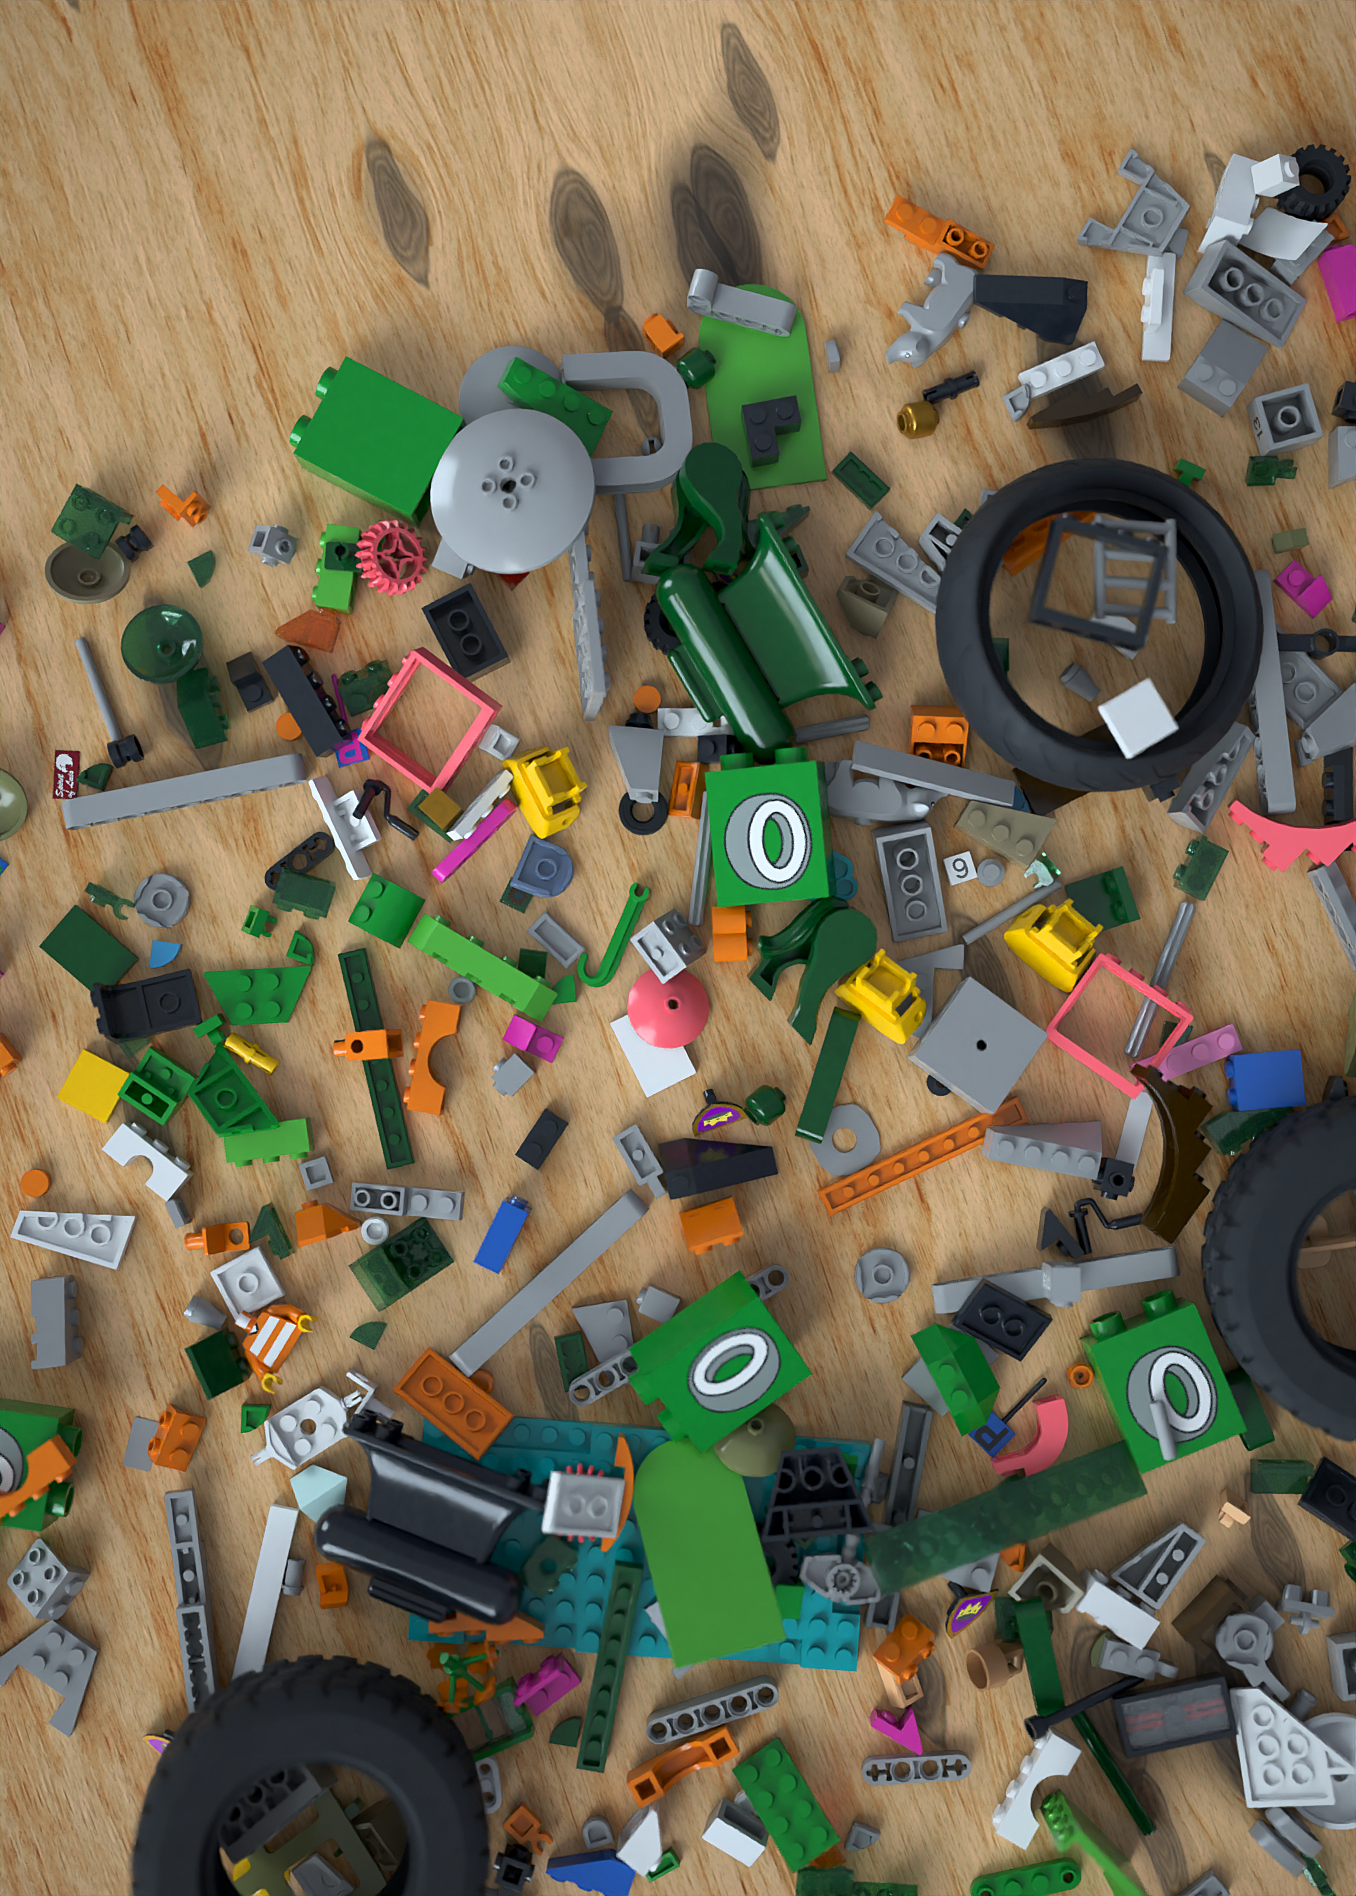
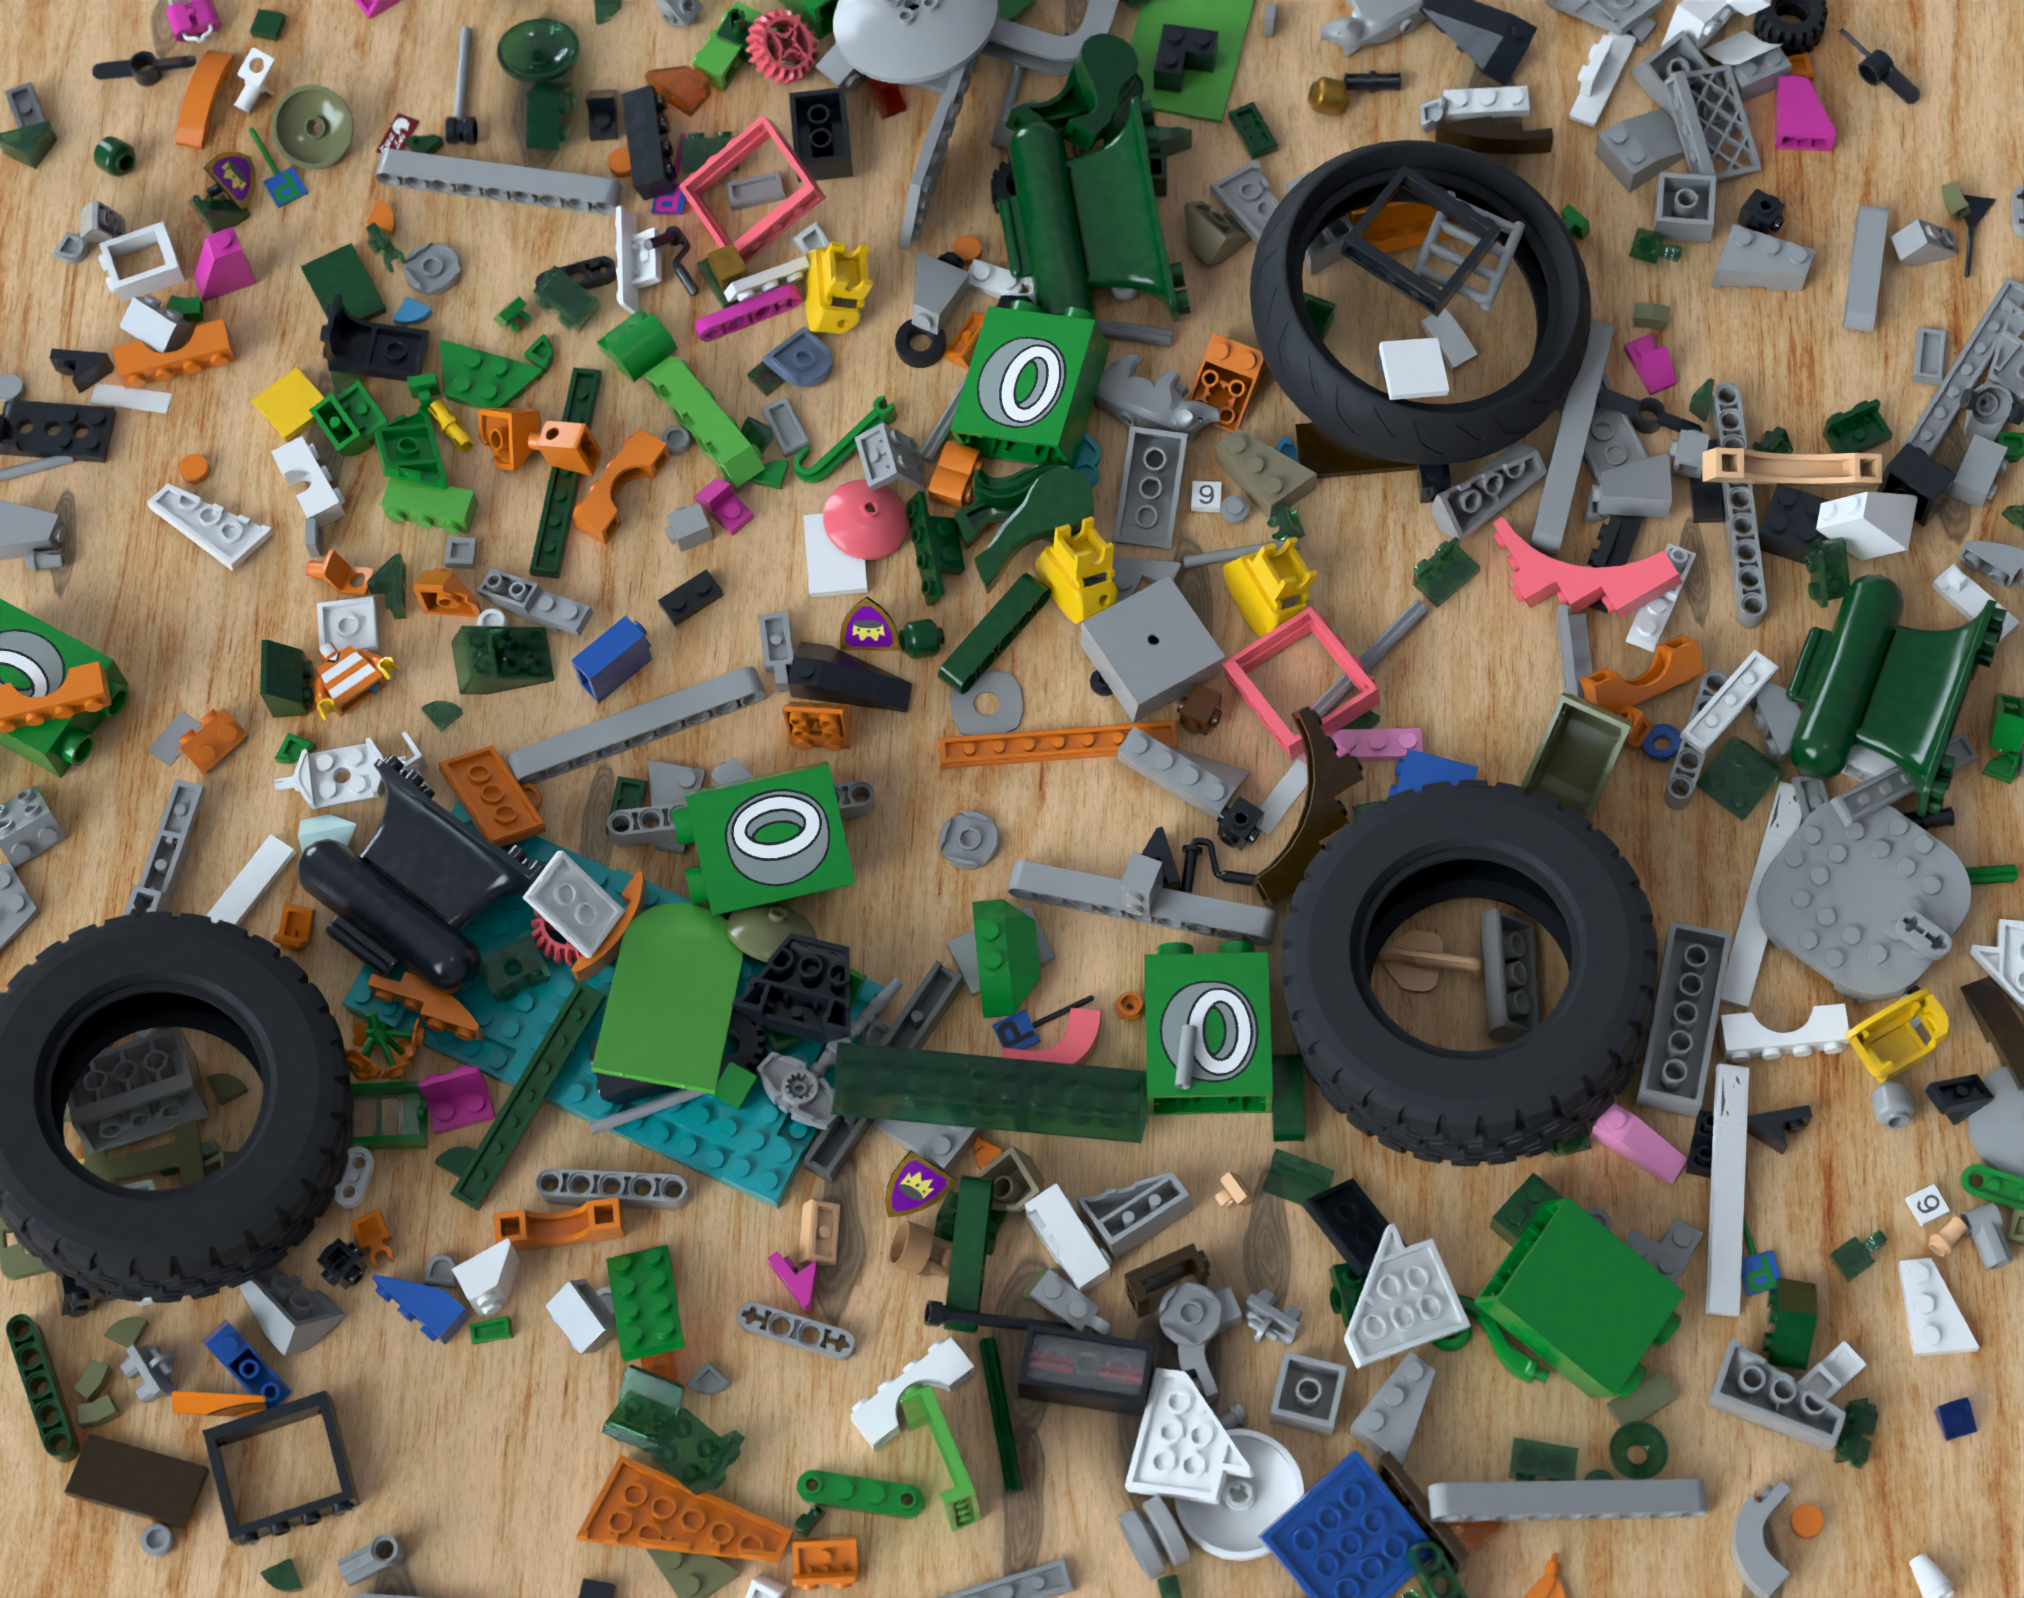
camera: 25 degrees right, 20 degrees down
light grey wedge [31,1274,84,1370] -> none
light grey cone [183,1295,227,1330] -> none
light grey pin [281,1558,306,1596] -> none
light grey tile [851,741,1015,809] -> none
orange bracket [872,1612,936,1685] -> none
black tile [951,1278,1053,1362] -> none
dark green bracket [1065,866,1141,932] -> none
none -> orange tile [367,200,396,236]
none -> orange slope [478,408,542,471]
none -> light grey tile [726,171,786,211]
none -> dark green bracket [906,491,965,606]
none -> reddish brown brick [1177,683,1222,736]
none -> light grey fence [1663,64,1762,181]

